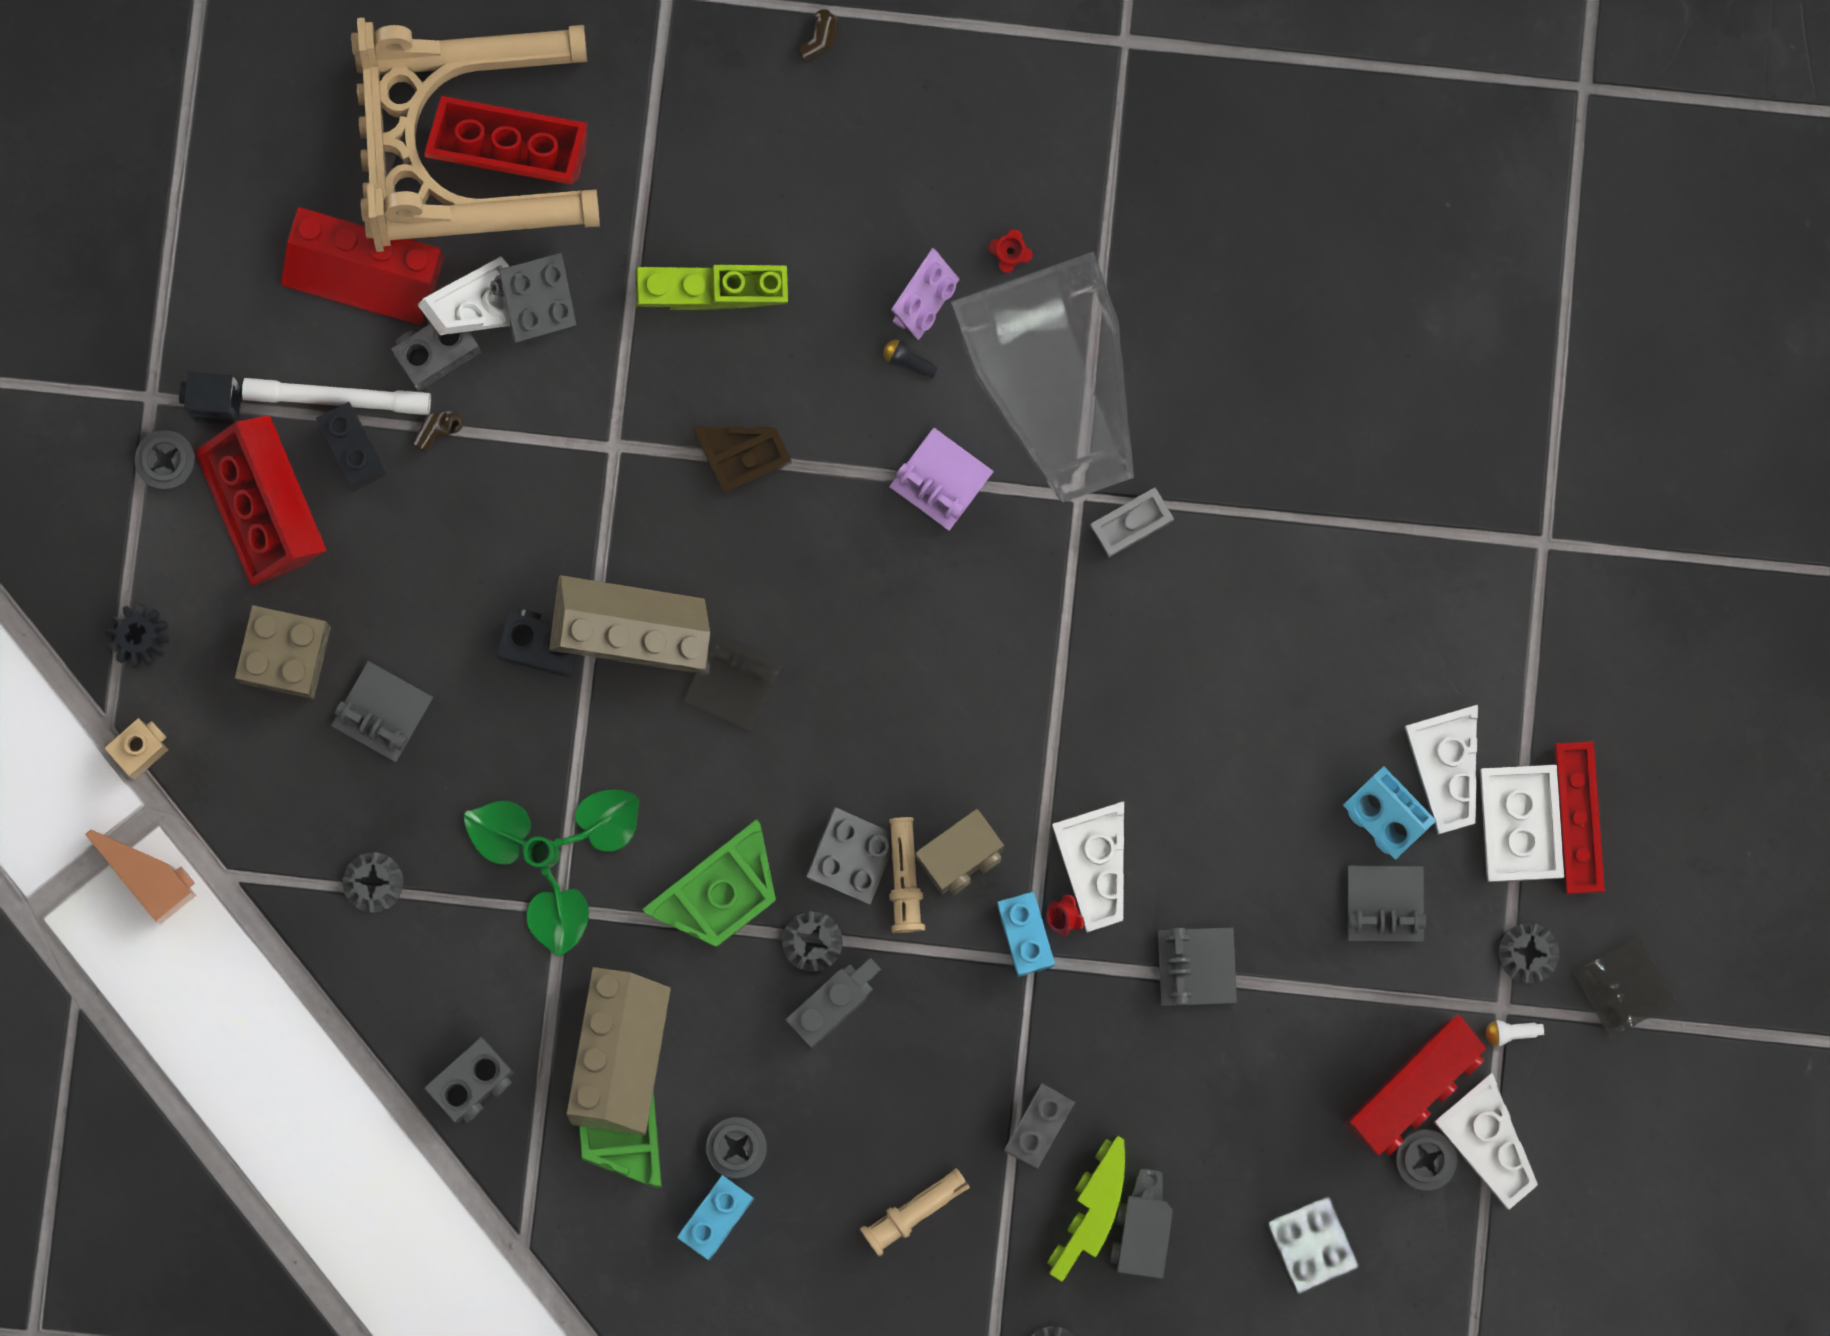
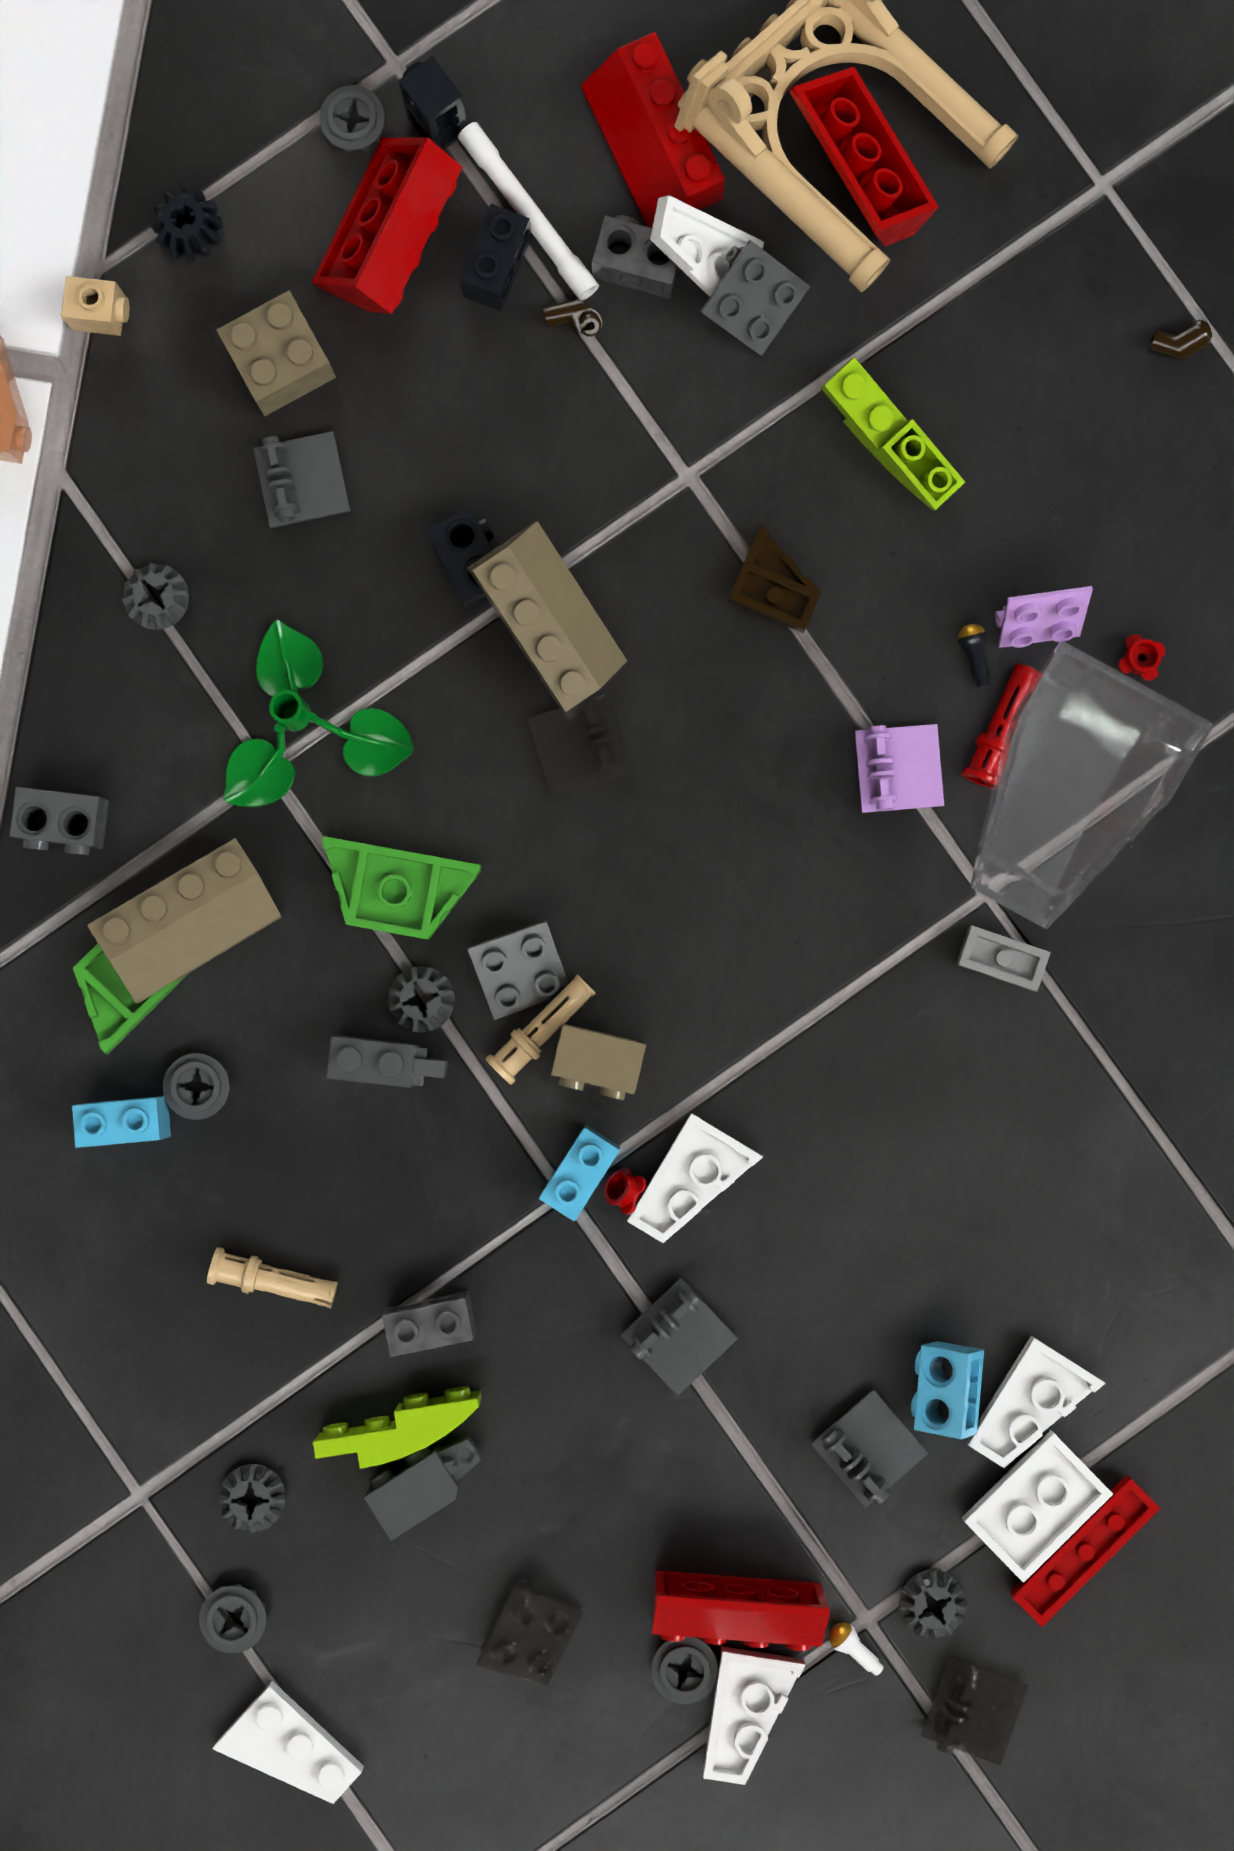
camera: 50 degrees right, 5 degrees up
none -> red pin [961,663,1039,789]

